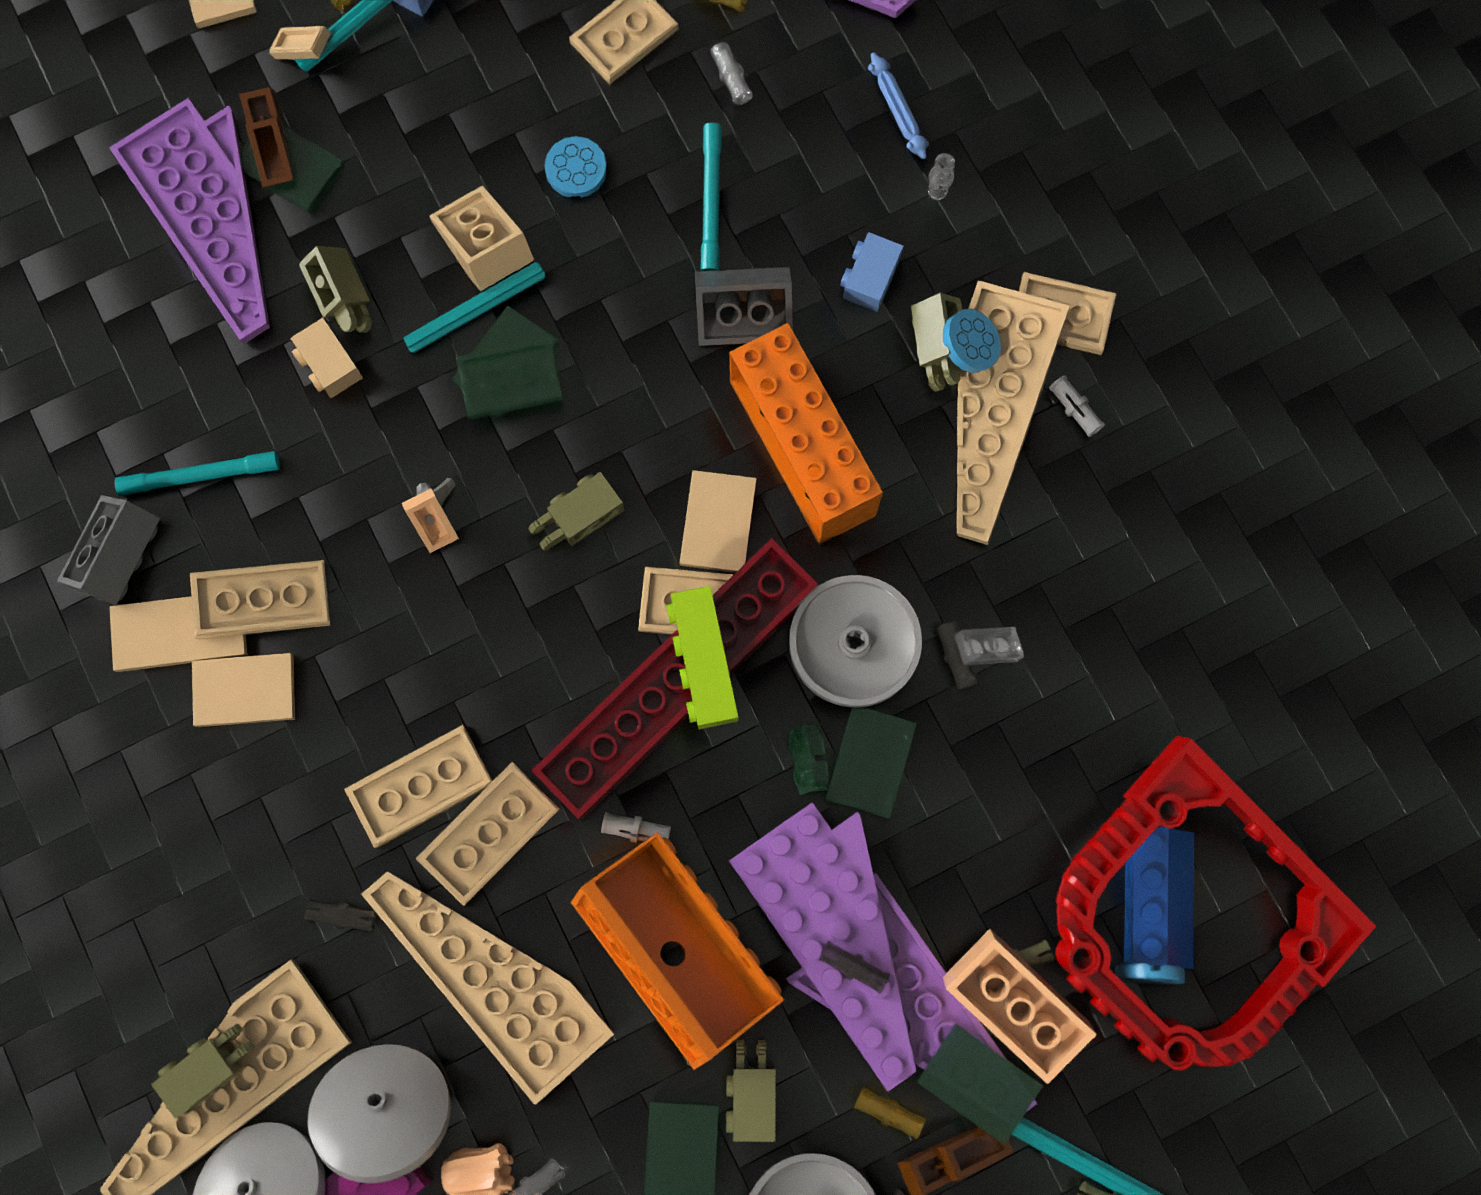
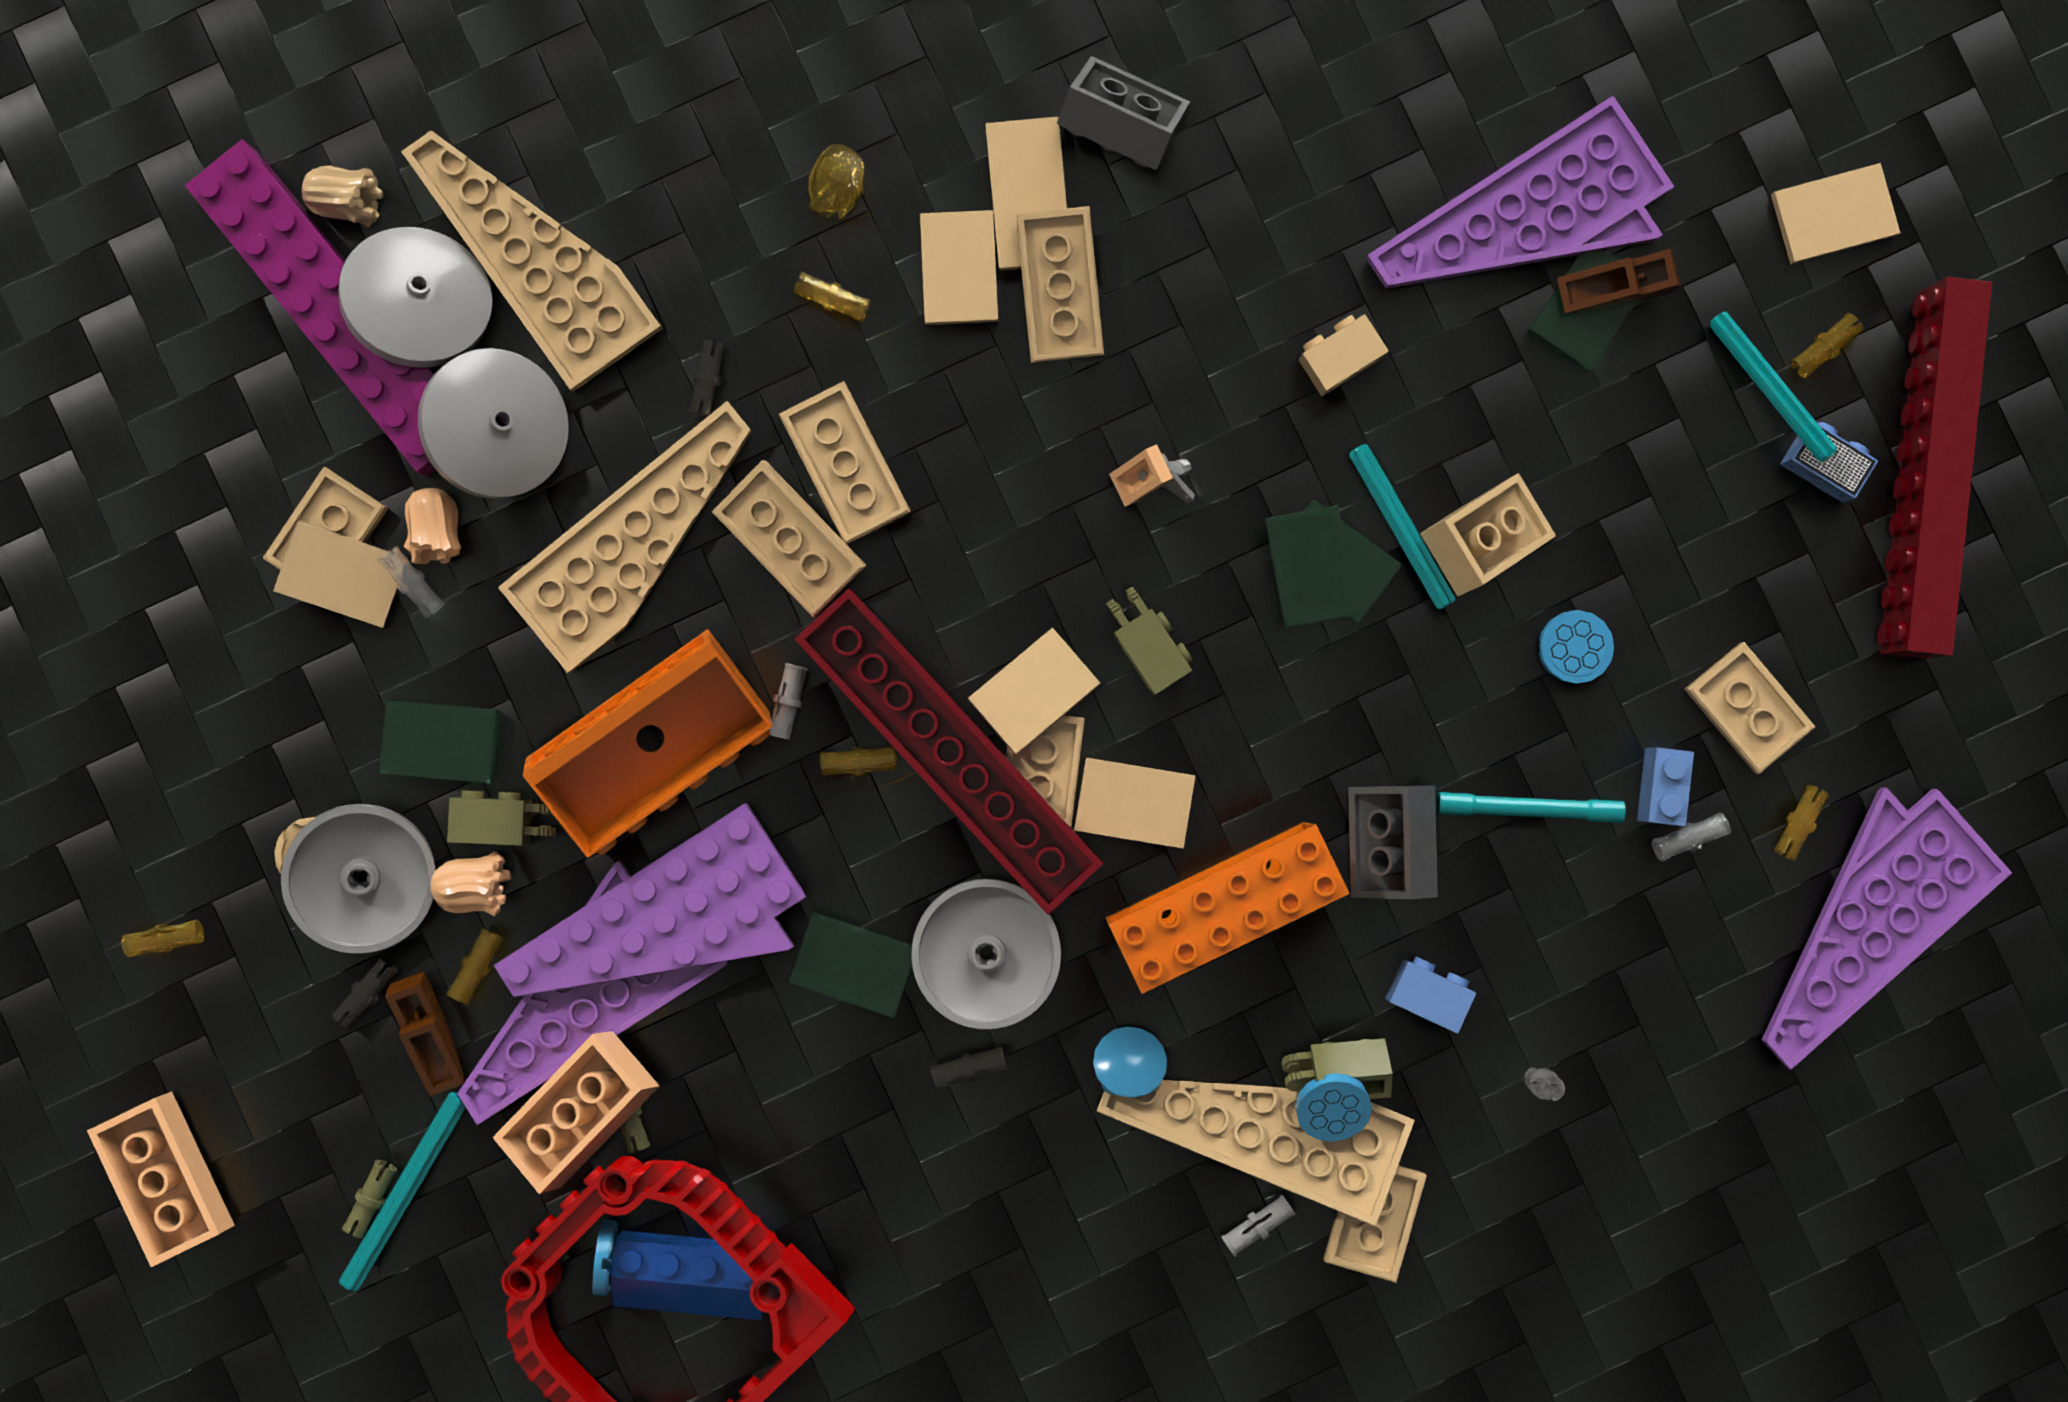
camera: 95 degrees right, 10 degrees up
teal piece [114,451,280,496] -> none
olive hinge [151,1023,256,1119] -> none
tan tile [269,26,331,60] -> none
olive hinge [299,246,372,333] -> none
lime brick [666,585,738,729] -> none
clear green hinge [789,724,830,795] -> none
clear smoke pin [818,940,890,994] -> none
medium blue wheel [868,53,929,159] -> none
clear green tile [916,1024,1043,1145] -> none
clear plate [955,627,1024,666] -> none
none -> light nougat piece [430,850,511,917]
none -> clear yellow pin [794,272,871,322]
none -> clear yellow hat [808,144,864,219]
none -> clear yellow pin [820,747,897,776]
none -> tan tile [968,628,1100,755]
none -> dark azure dish [1093,1027,1167,1098]
none -> medium blue brick [1637,747,1694,826]

